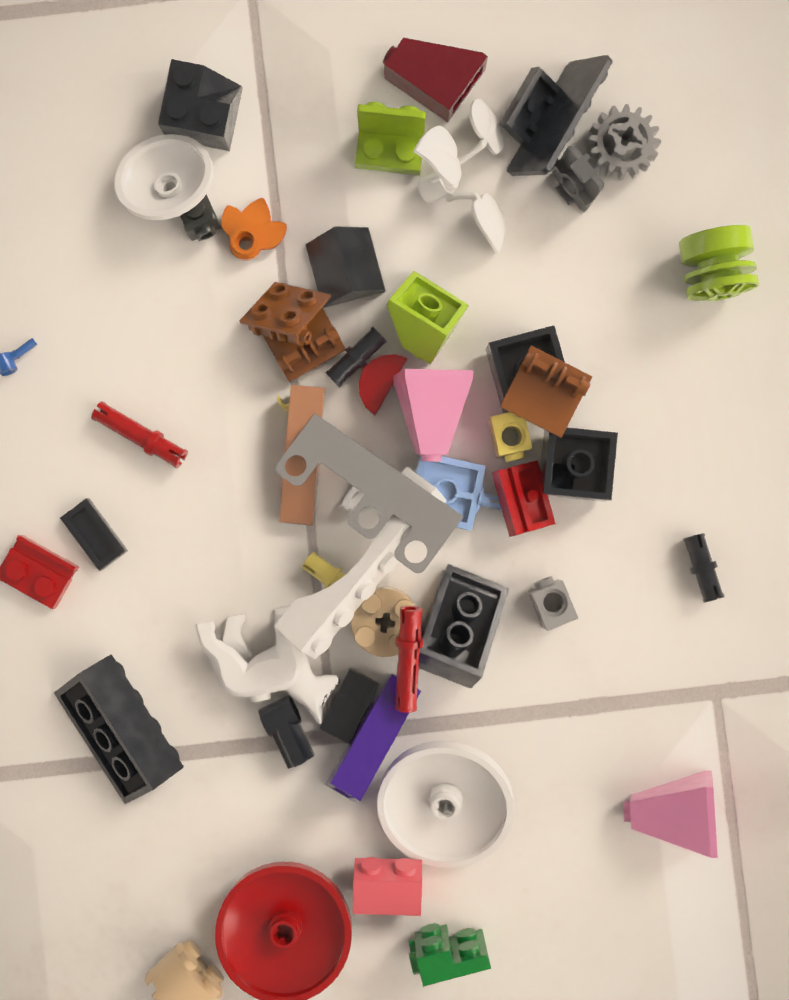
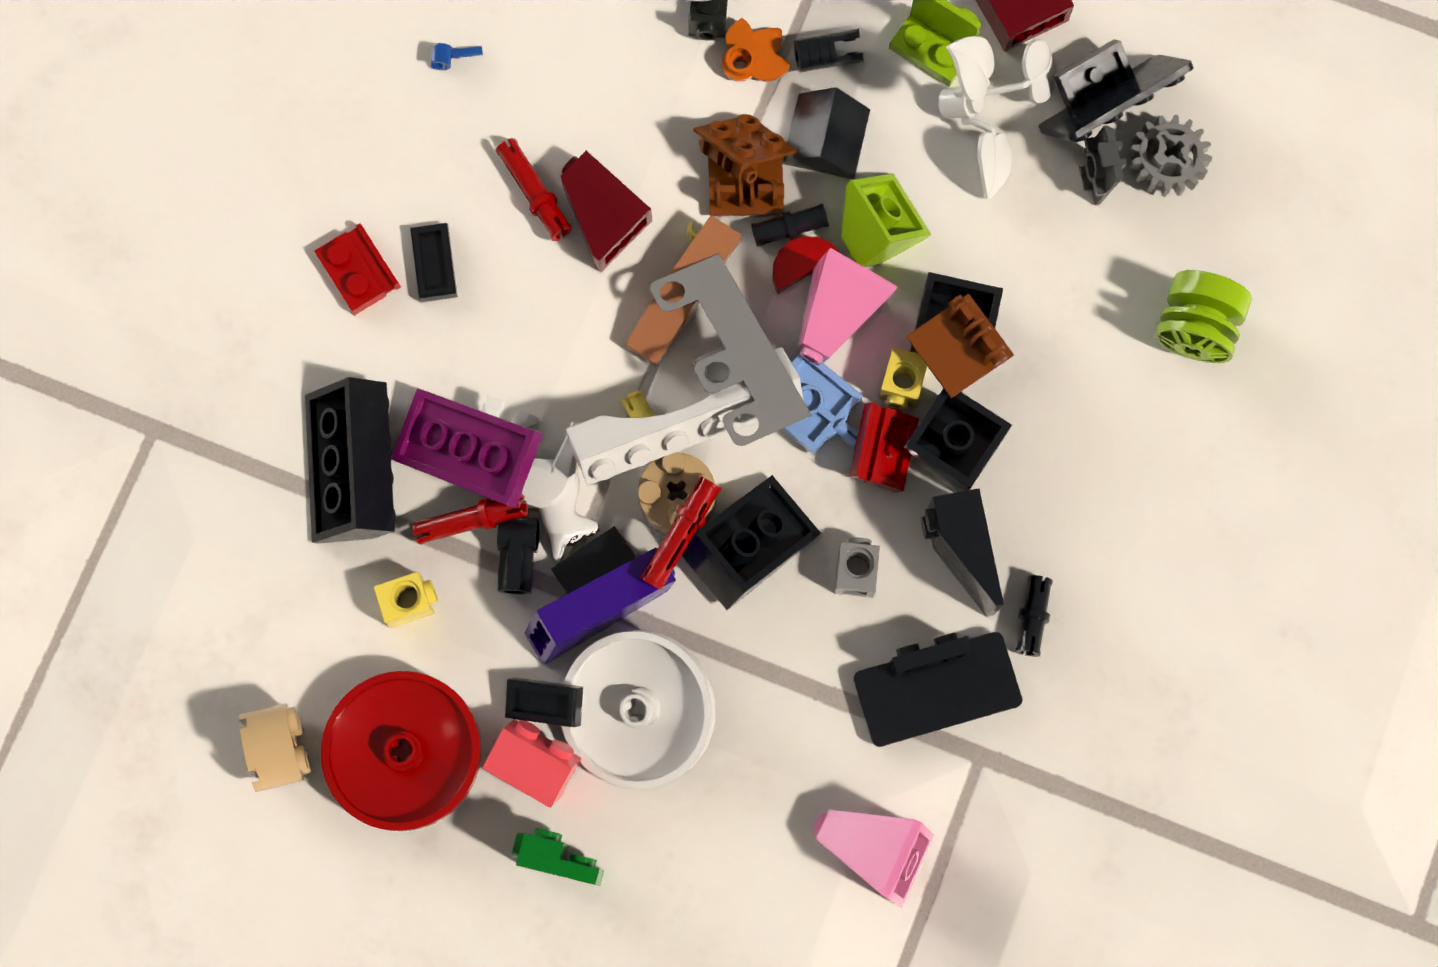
camera: 25 degrees right, 10 degrees down
none -> light yellow brick [373,572,438,628]
none -> magenta plate [391,388,543,508]
none -> red pin [412,493,528,545]
none -> black tile [505,677,583,728]
none -> dark red slope [560,150,652,272]
none -> black hinge [794,28,864,73]
none -> black bracket [853,632,1023,747]
none -> black slope [921,488,1004,617]

